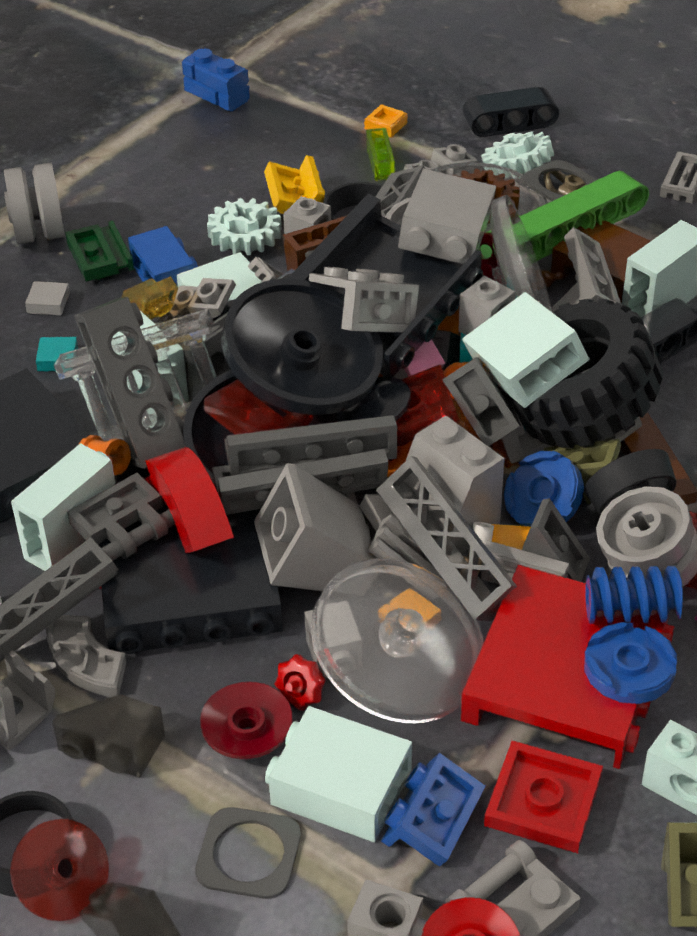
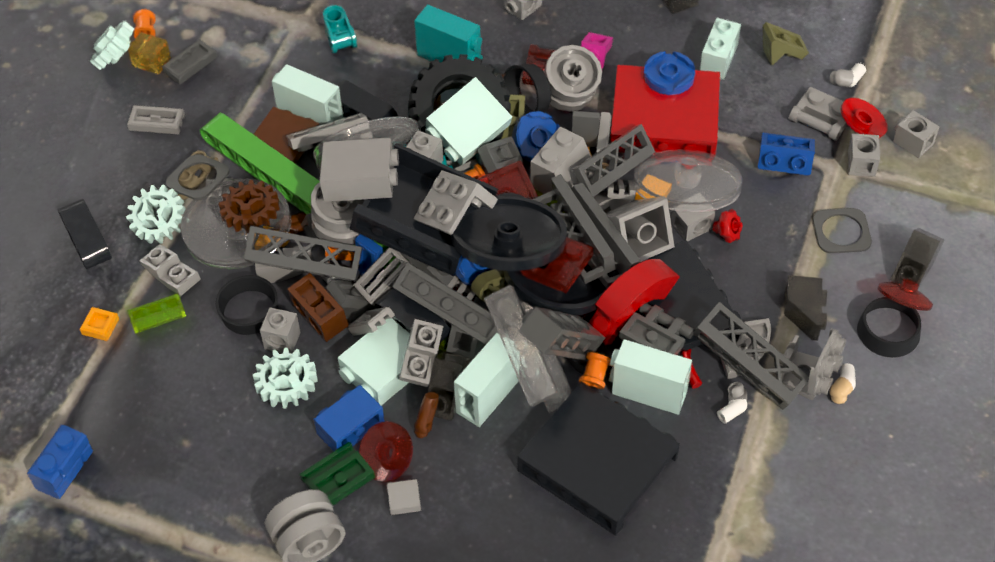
camera: 105 degrees left, 10 degrees up
teal tile [36,337,78,371] -> none
clear yellow bracket [122,276,178,320] -> none
dark red dish [200,682,293,759] -> none
yellow bracket [264,155,325,214] -> none
light aqua brick [265,706,412,843] -> none
red plate [484,740,603,854] -> none
blue piece [585,566,683,624] -> none
none -> clear red dish [359,421,413,482]

